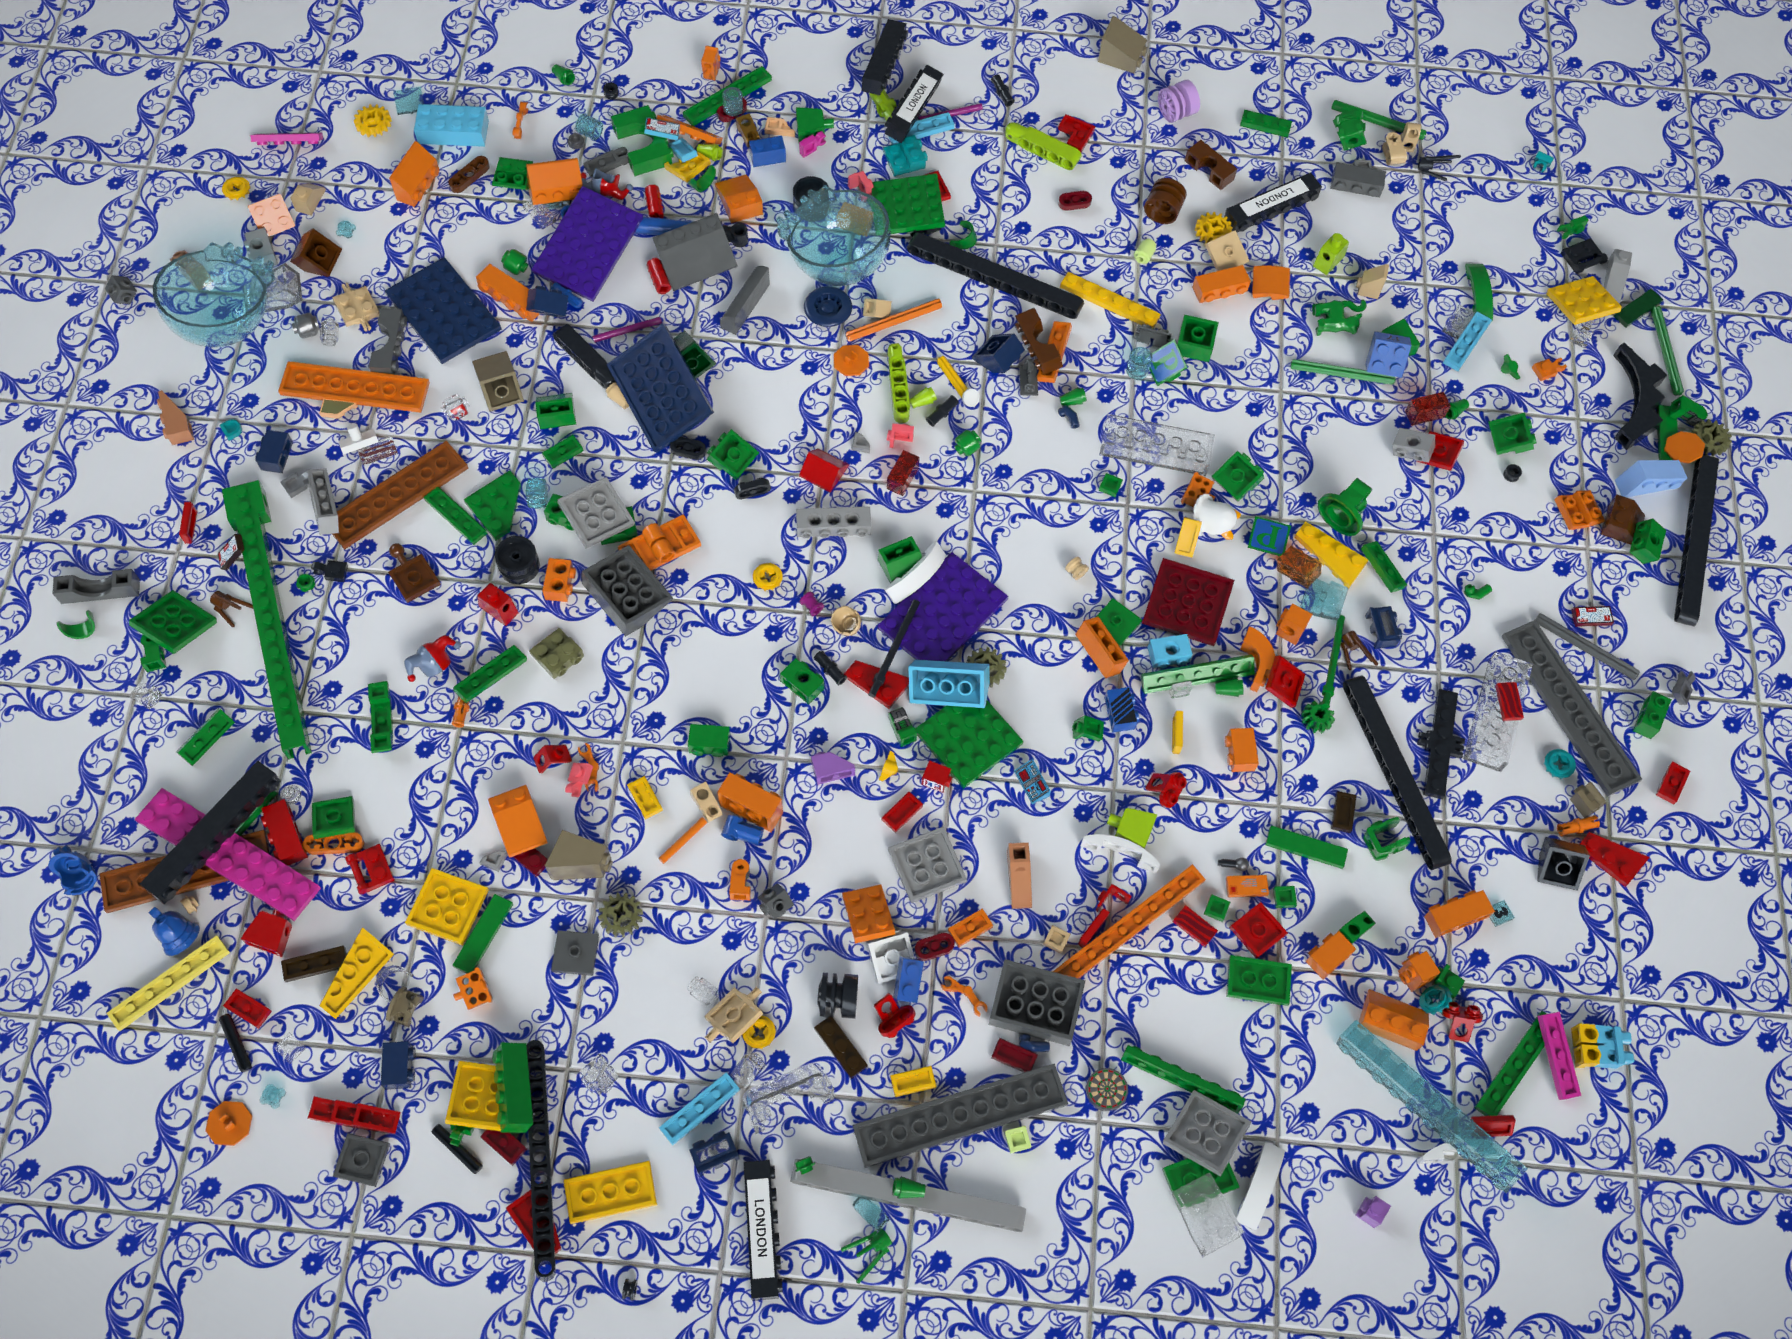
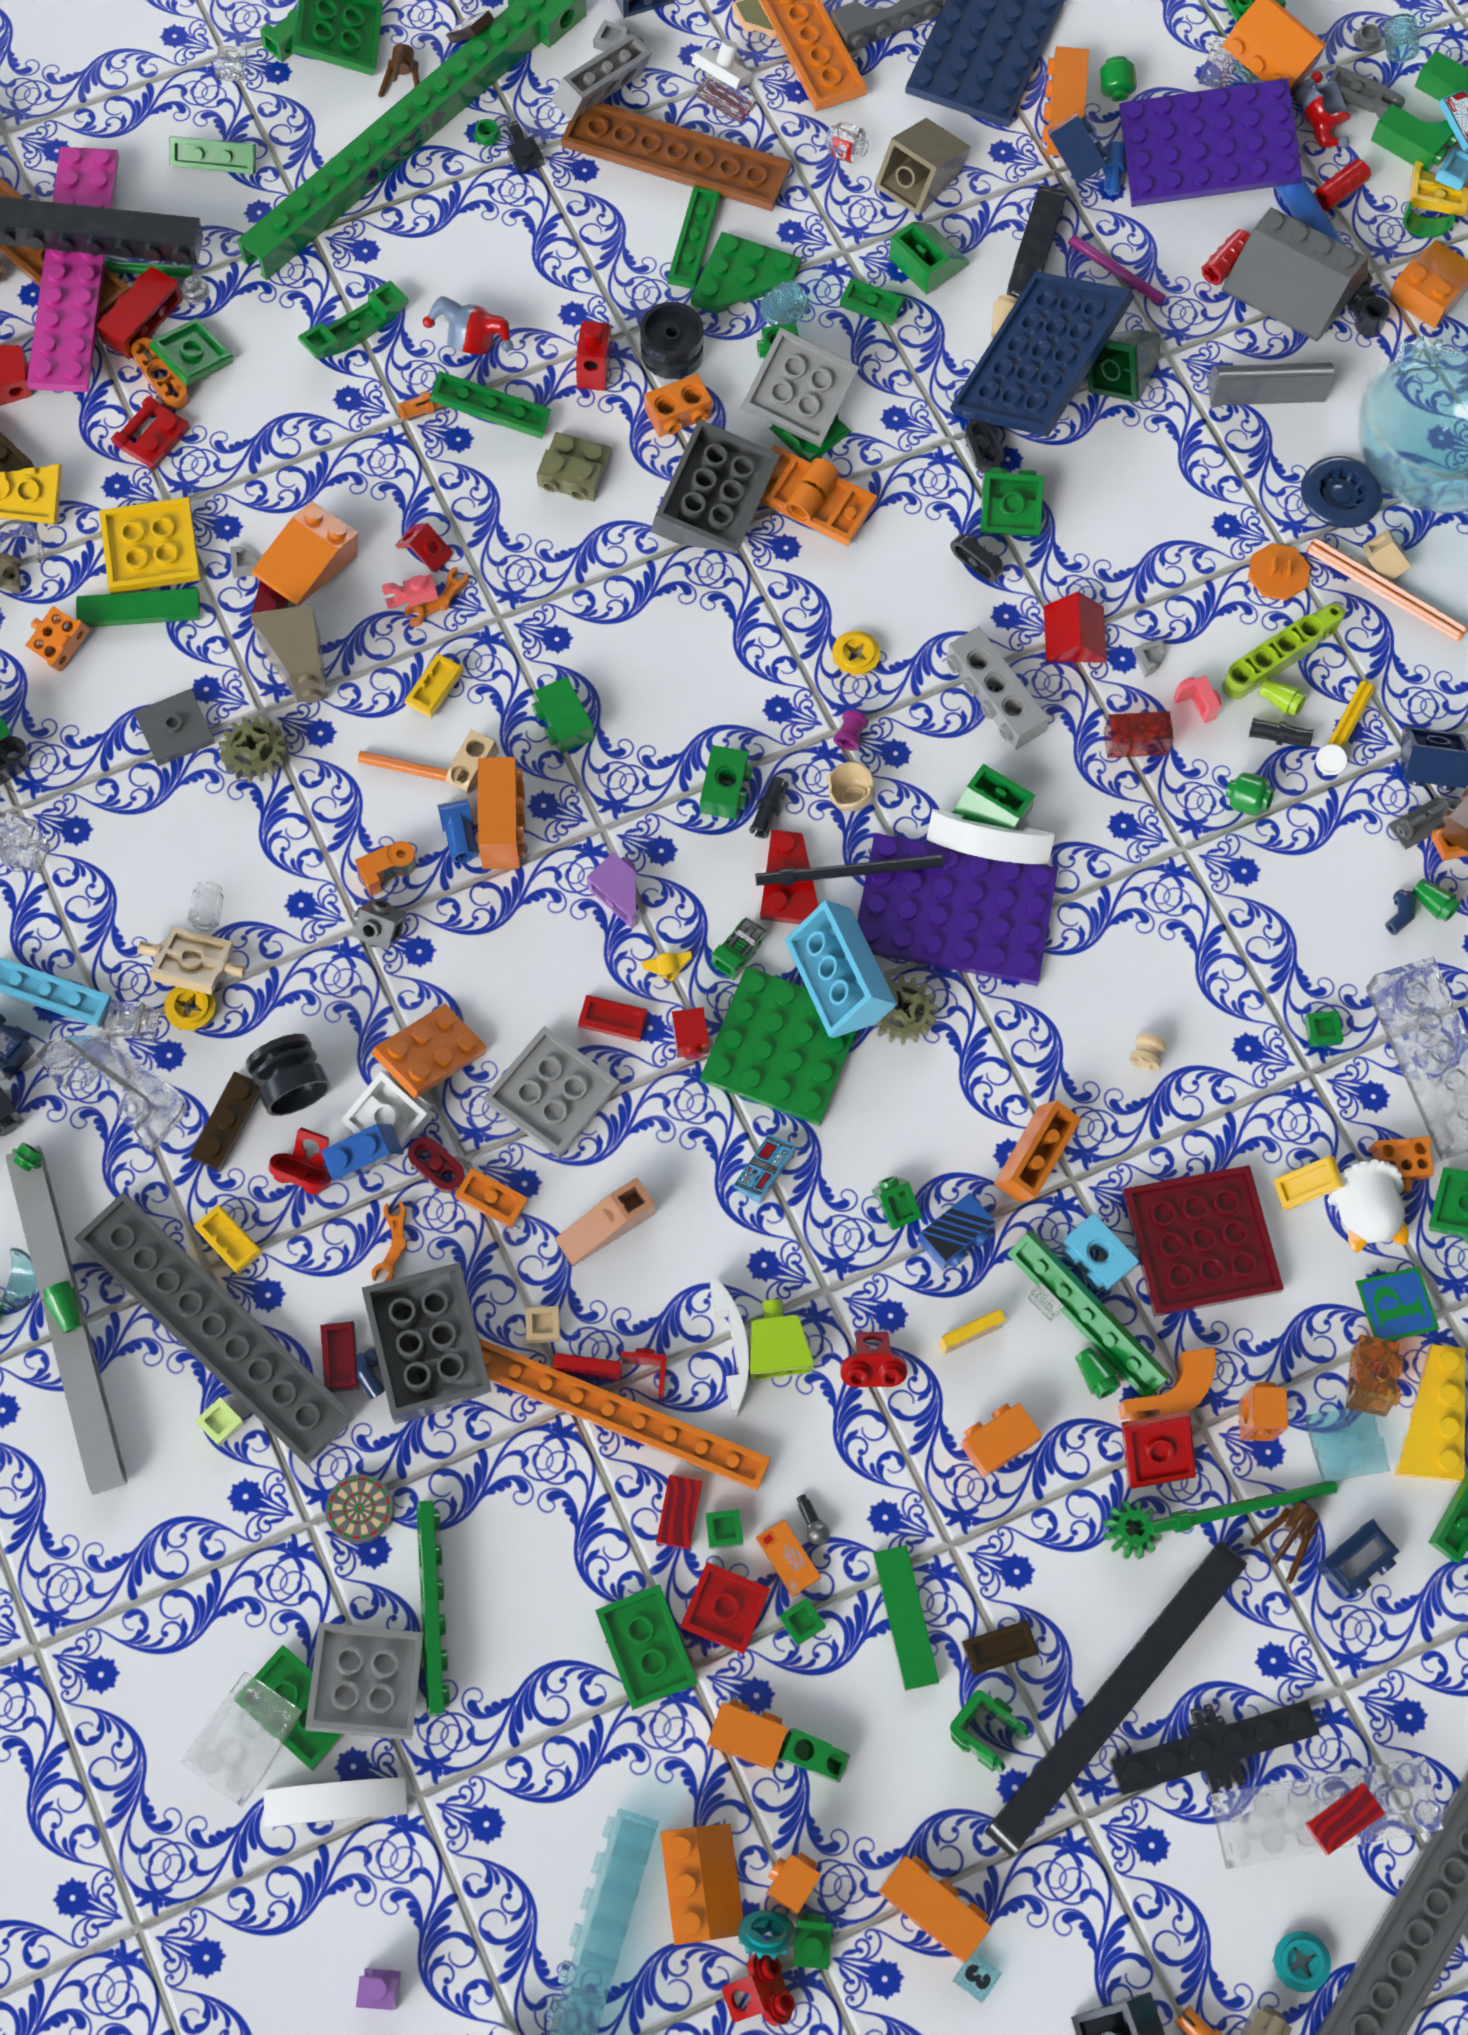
camera: 60 degrees right, 5 degrees up
reddish brown plate [388,543,441,603] -> none
green plate [1096,598,1142,647] -> none

